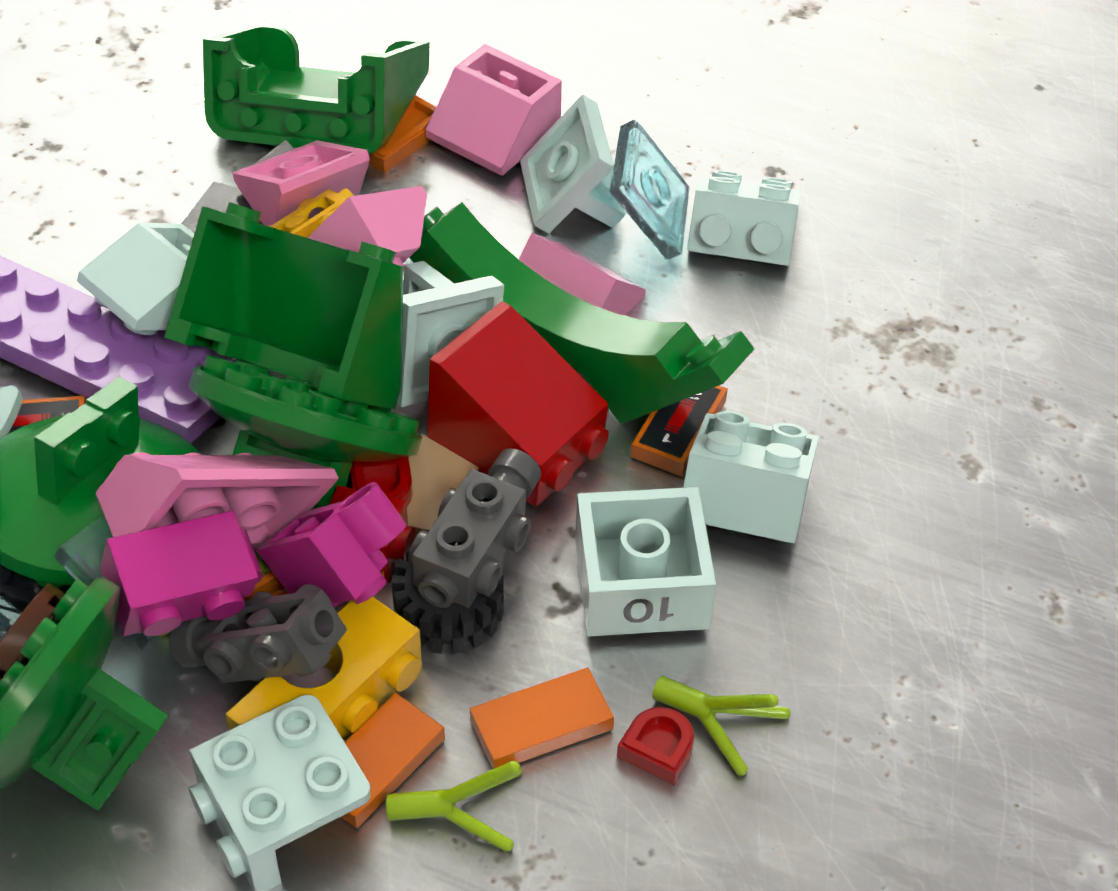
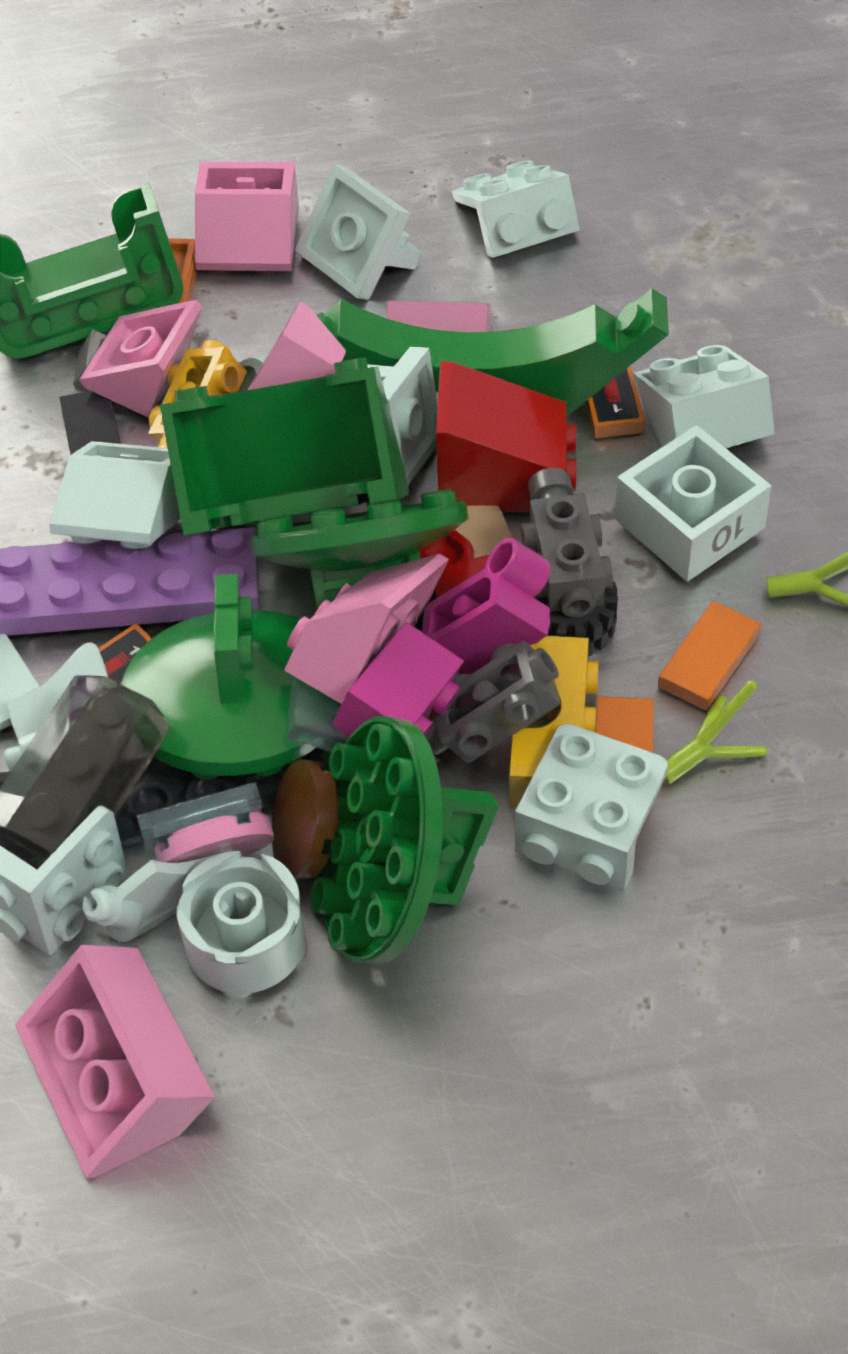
camera: 30 degrees left, 5 degrees up
clear light blue tile [609,119,690,261] -> none
red tile [617,707,694,786] -> none

